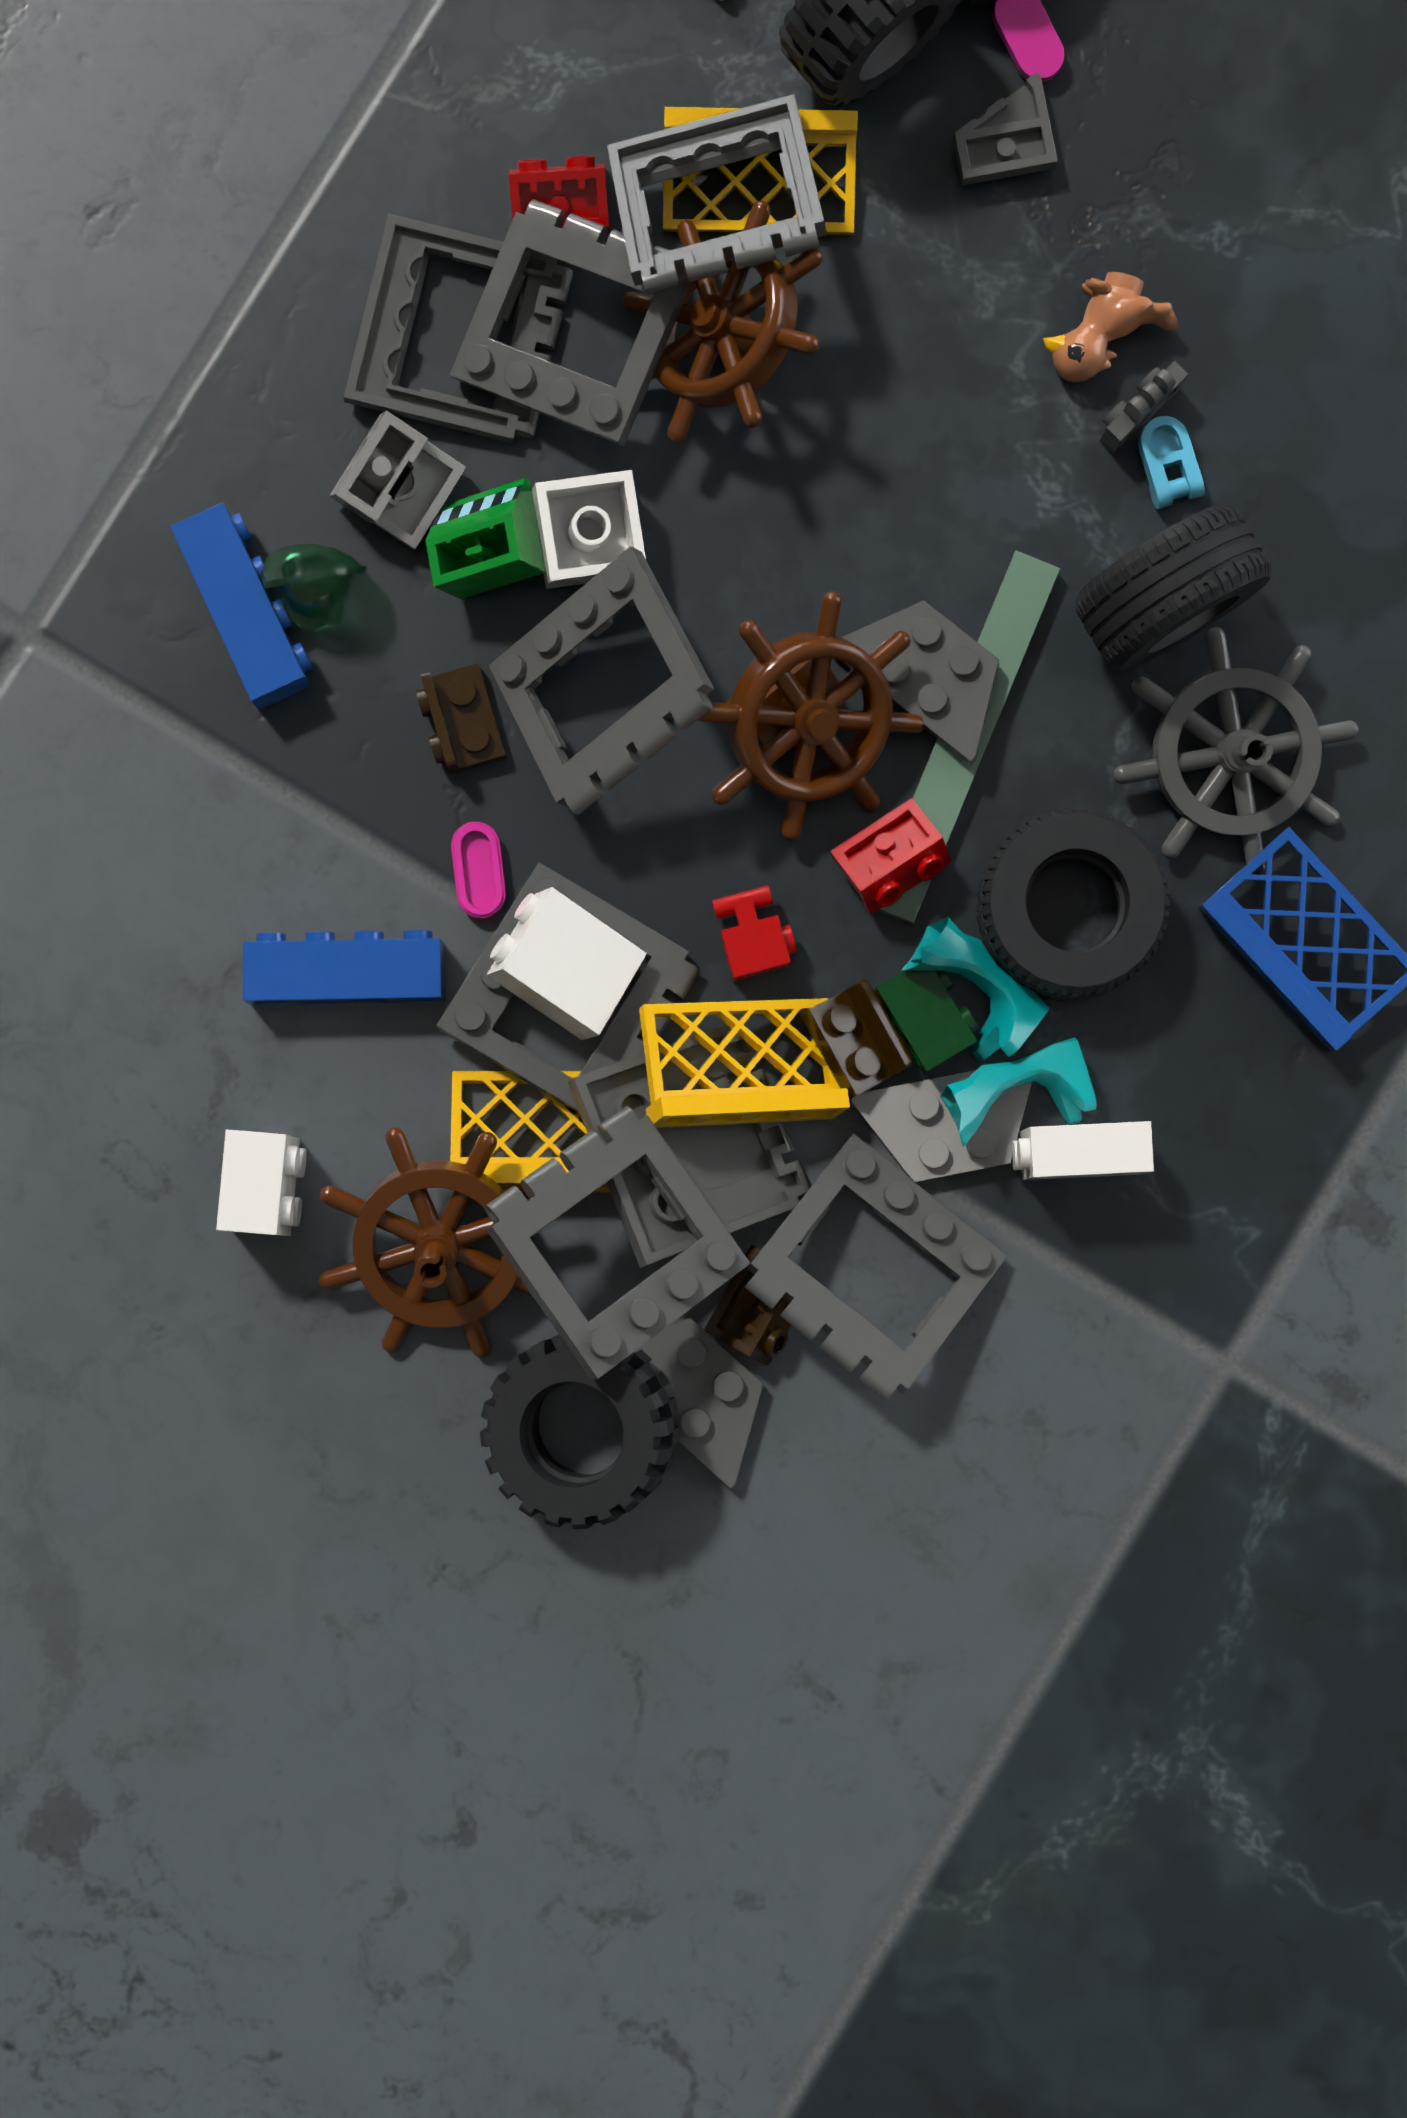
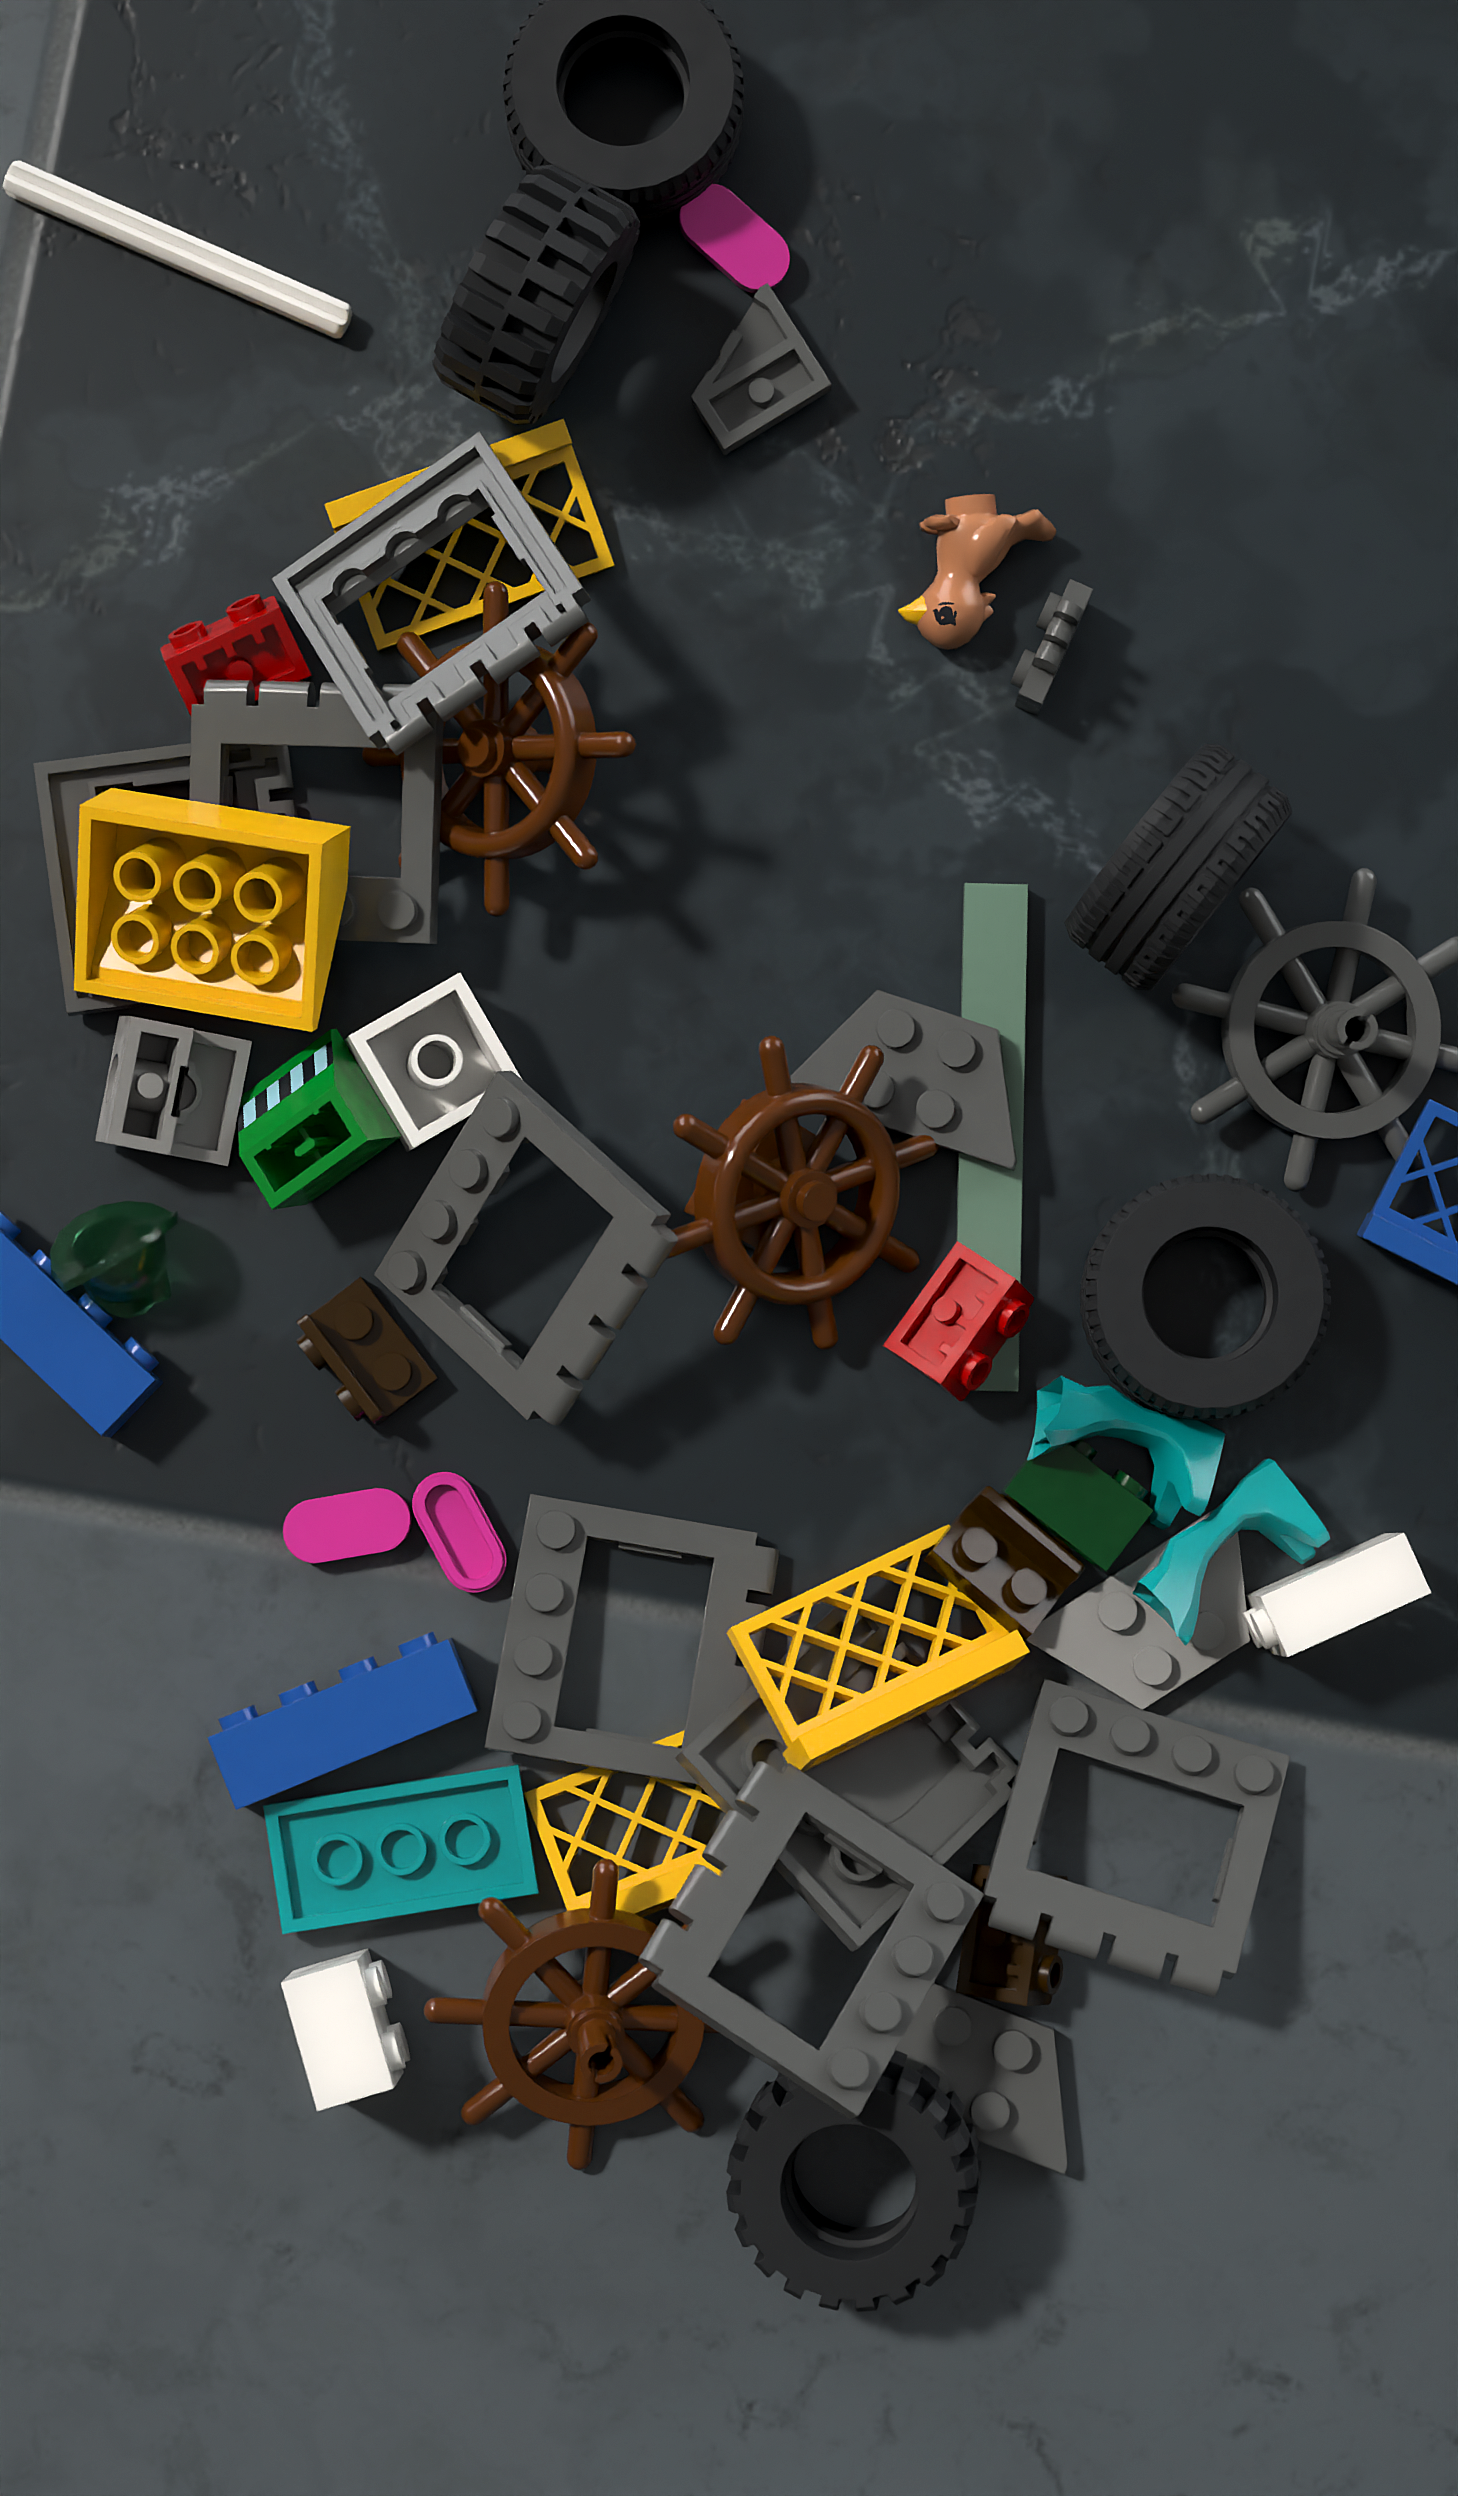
camera: 20 degrees left, 0 degrees up
white brick [487,887,647,1040] -> none
red brick [712,885,797,983] -> none
medium azure plate [1138,416,1205,509] -> none
none -> yellow slope [74,788,351,1032]
none -> teal plate [263,1764,539,1934]
none -> dark pink tile [283,1488,412,1563]

